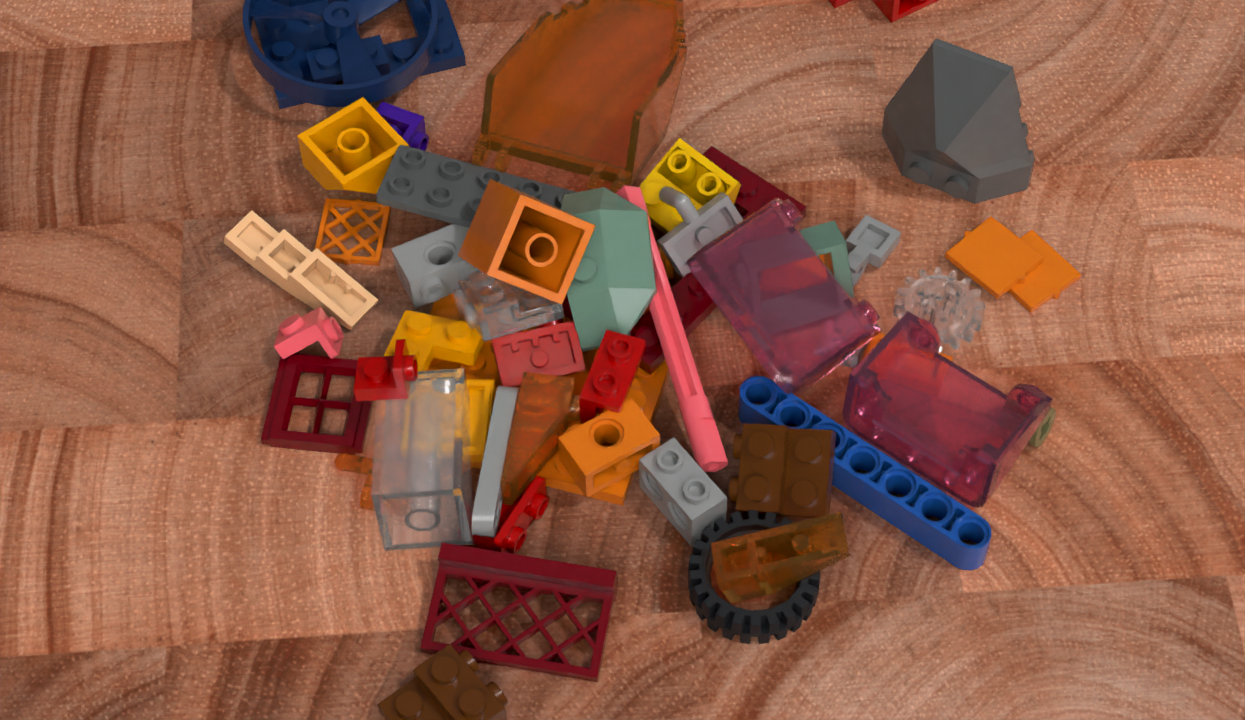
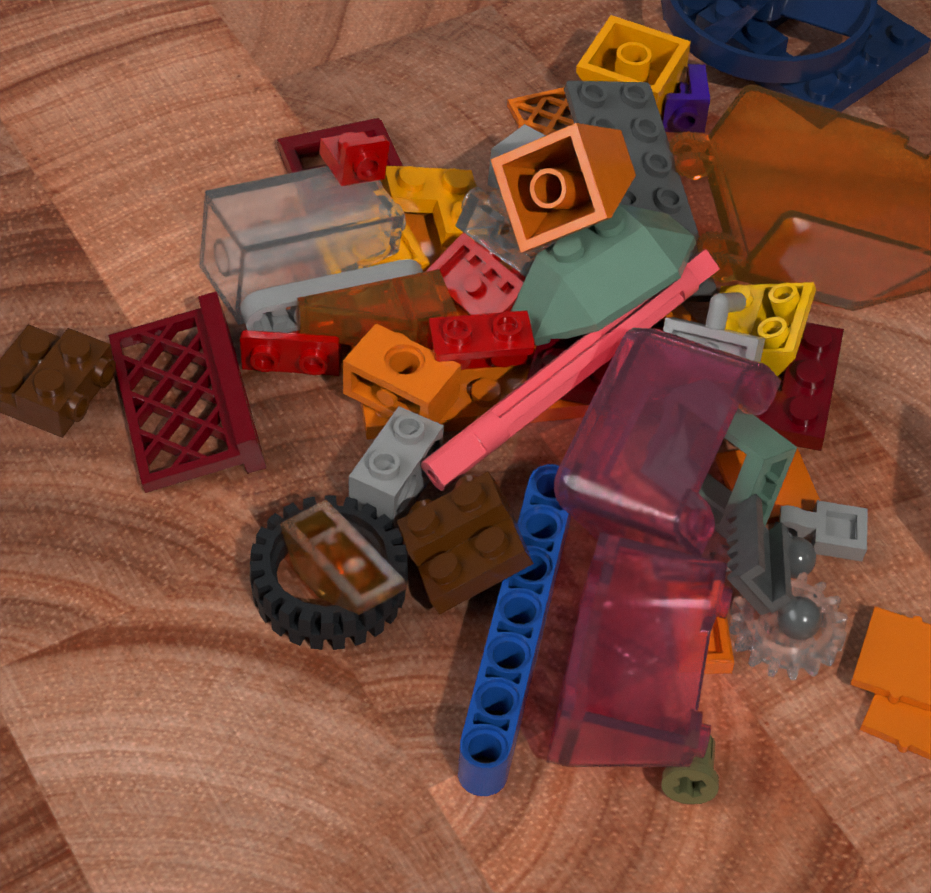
camera: 60 degrees right, 5 degrees down
light nougat slope [223,210,378,330] -> none
coral bracket [274,306,344,359] -> none
none -> dark grey gear [726,494,822,640]

